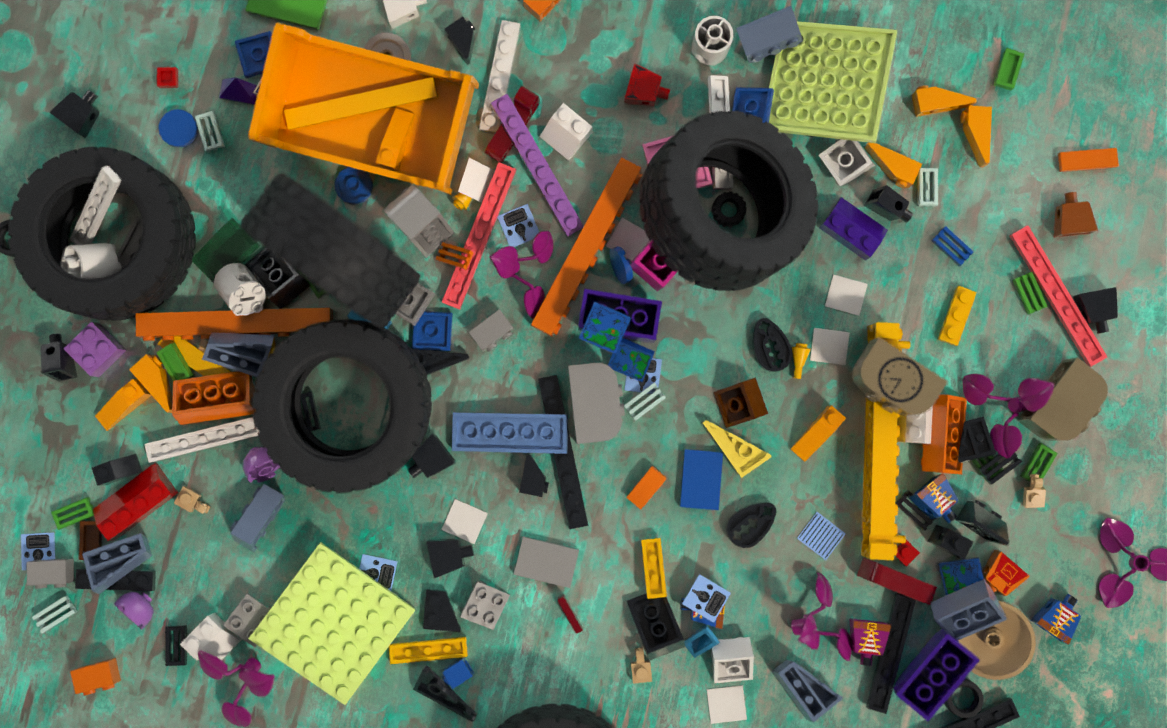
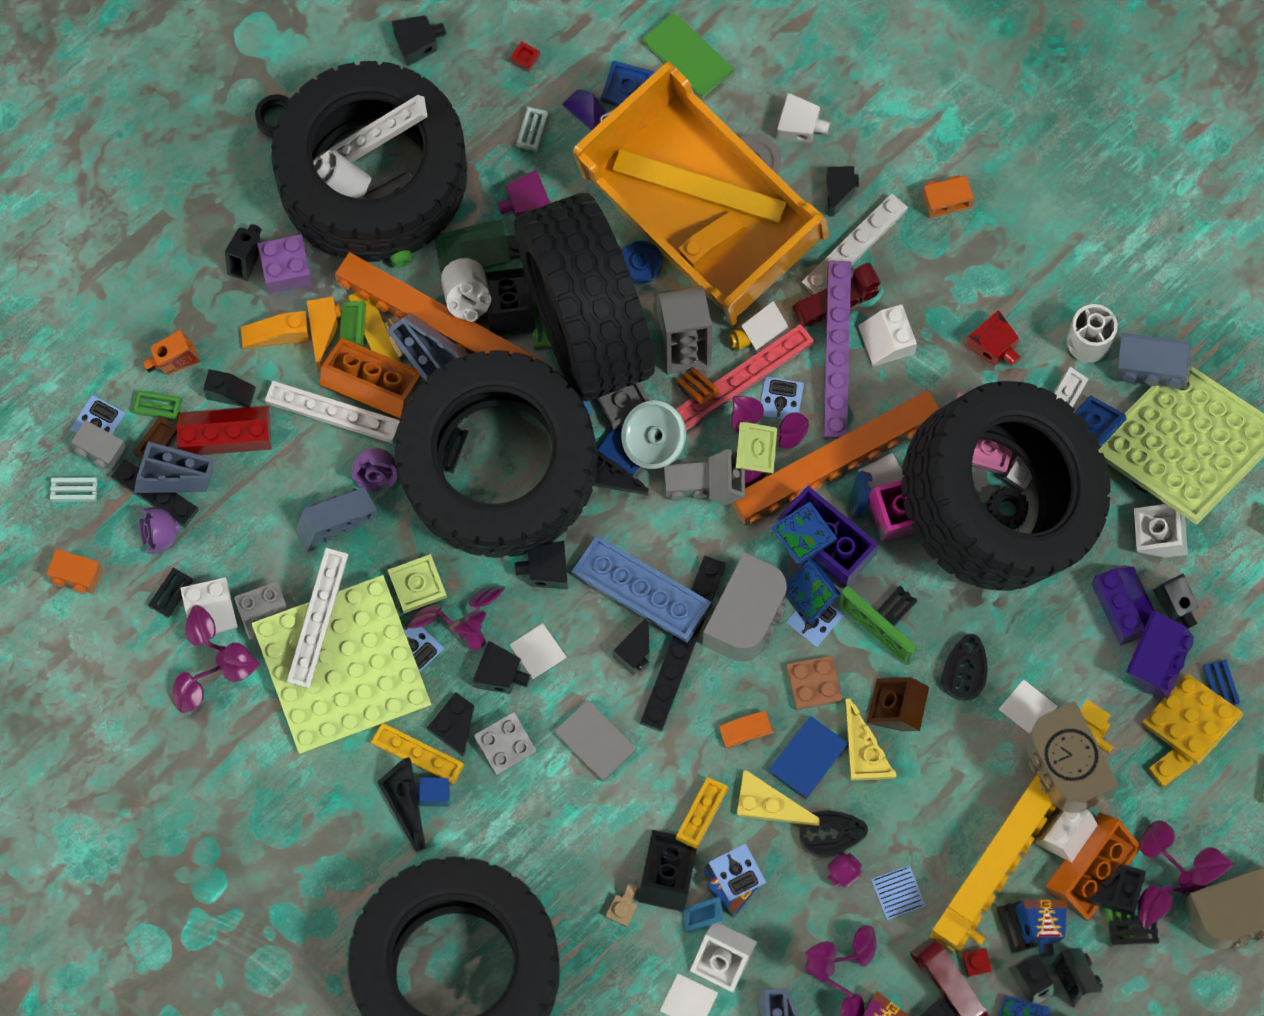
camera: 30 degrees right, 15 degrees down
blue tile [159,109,198,147] -> none
tan plate [174,486,211,514] -> none
dark red tile [557,594,583,634] -> none
light aqua tile [624,382,666,421] -> none
light orange slope [790,405,846,462] -> none
yellow cone [792,343,811,379] -> none
white sticker [825,274,868,316] -> none
light orange slope [864,142,922,188] -> none
light aqua tile [917,168,938,207] -> none
bright green tile [1020,443,1058,482] -> none
tan plate [1023,474,1046,508] -> none
none -> orange torso [143,330,201,375]
none -> white plate [287,548,349,689]
none -> yellowish green plate [388,554,447,613]
none -> bright green tile [390,250,413,268]
none -> magenta plant [405,586,505,651]
none -> magenta torso [497,170,550,218]
none -> light aqua dish [621,400,686,469]
none -> light grey brick [709,449,745,505]
none -> yellowish green plate [736,422,777,473]
none -> light yellow wing [737,770,820,826]
none -> nougat plate [787,656,842,711]
none -> magenta head [827,853,863,888]
none -> bright green tile [839,586,917,665]
none -> black tile [877,586,918,627]
none -> dark purple slope [1126,611,1194,698]
none -> yellow plate [1142,673,1243,765]

